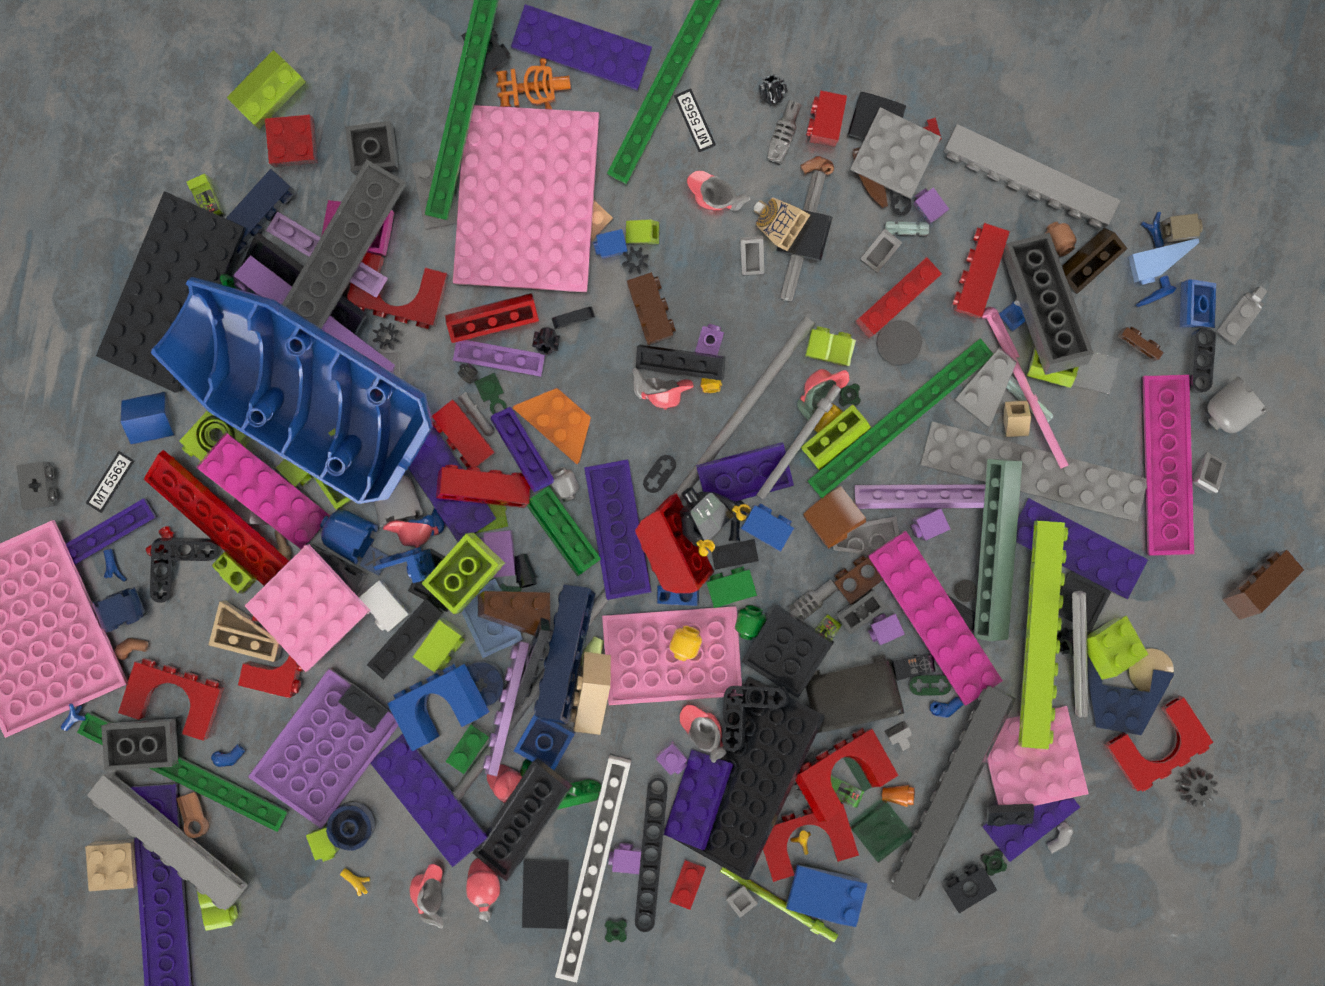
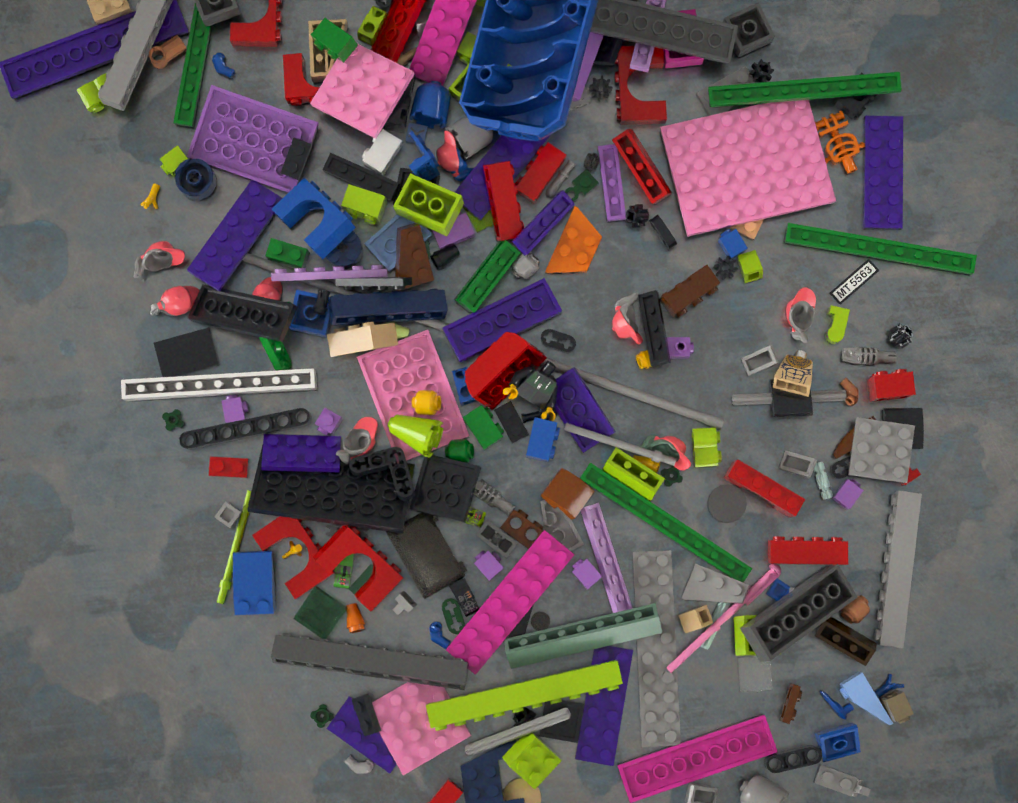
camera: 75 degrees right, 5 degrees down
black brick [942,864,997,914] -> none
none -> green brick [311,18,358,63]
none -> black pin [313,289,330,315]
none -> lime cone [388,414,443,458]
none -> black gear [749,59,774,83]
none -> lime leg [825,305,850,344]

